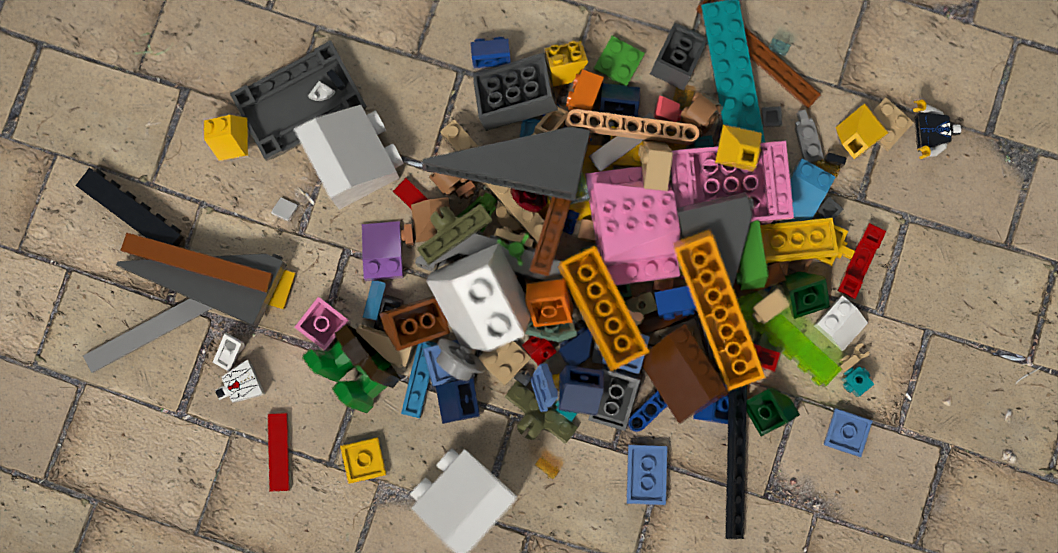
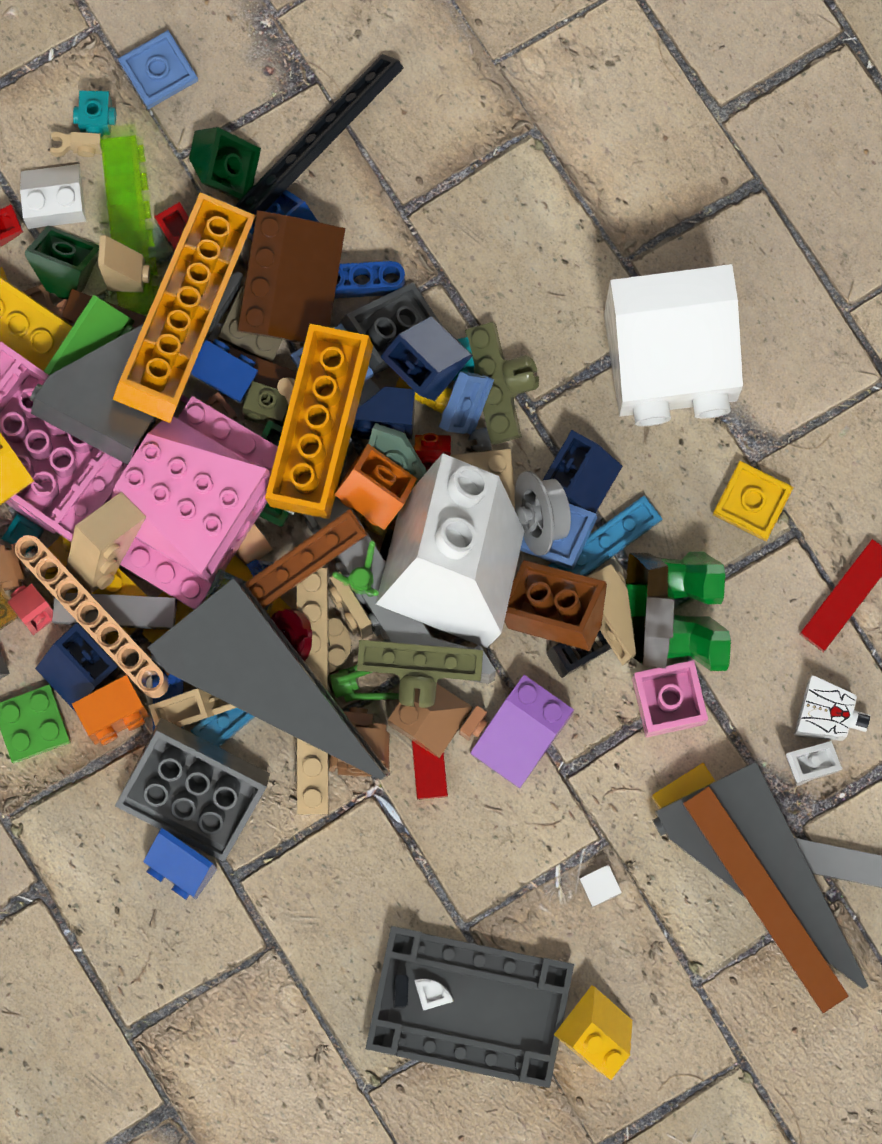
camera: 140 degrees left, 5 degrees down
black brick [75,167,184,247] -> none
white slope [294,105,404,210] -> none
dark azure tile [362,281,386,320] -> none
clear yellow pin [535,456,560,480] -> none
yellow slope [545,41,588,87] -> none
medium blue plate [626,445,667,505] -> none

